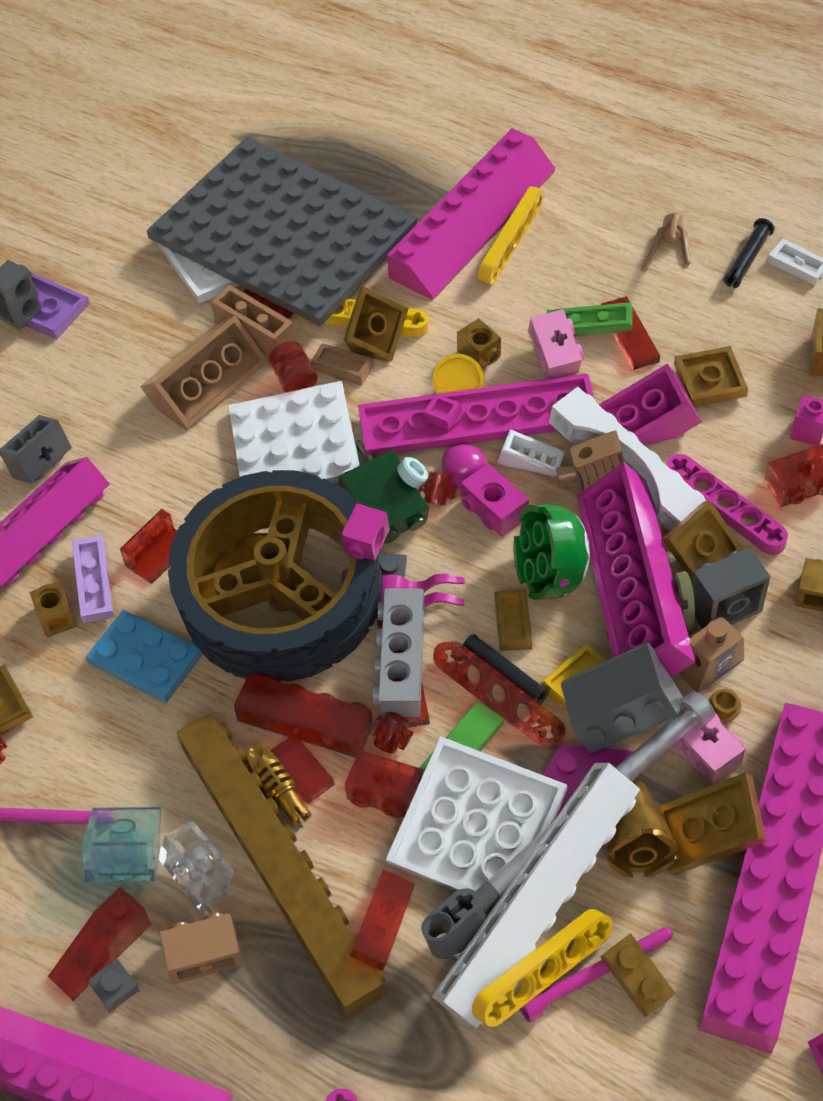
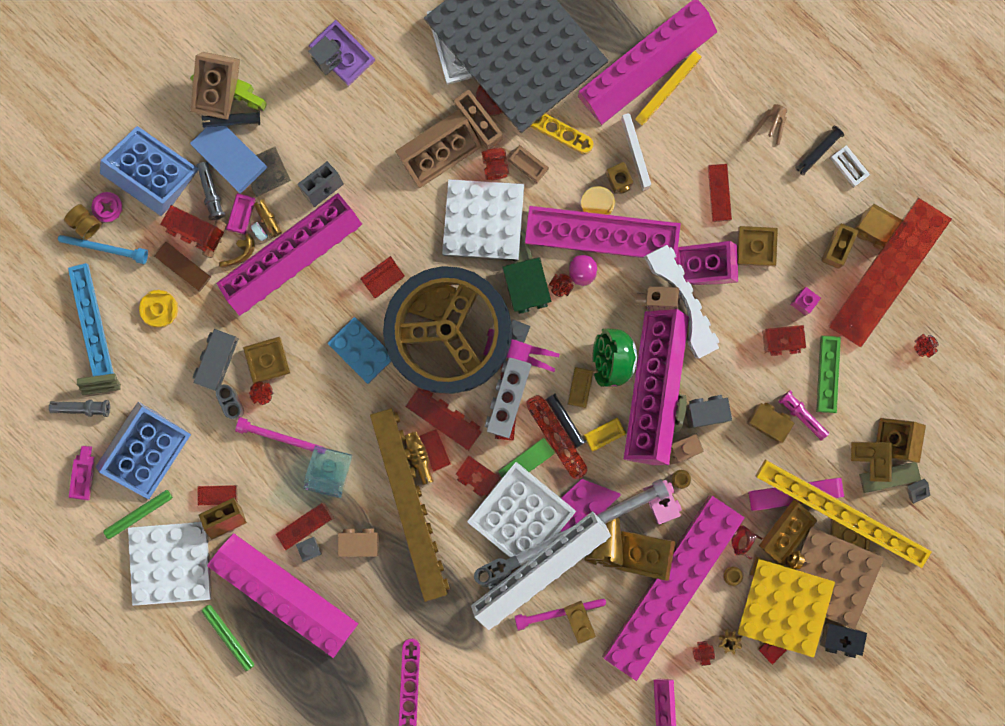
camera: 10 degrees right, 30 degrees up
pearl gold brick [29,581,77,638] -> none
lavender plate [72,535,114,623] -> none
clear brick [158,820,235,910] -> none
dark pink brick [341,503,390,561] -> none
pearl gold slope [344,286,408,362] -> none
clear red tile [349,869,415,971] -> none
clear red gear [369,712,413,754] -> none
light aqua tile [397,457,428,488] -> none
dark pink tile [422,394,462,430] -> none
dark pink brick [461,463,529,537] -> none
yellow beam [472,909,613,1027] -> none
white slope [497,429,565,477] -> none
bright pink brick [528,309,584,379] -> none
bright green tile [547,302,633,336] -> none
dark grey slope [561,642,683,754] -> none
pearl gold plate [662,500,744,582] -> none
dark pink beam [666,454,788,555] -> none
none -> white tile [621,113,651,191]

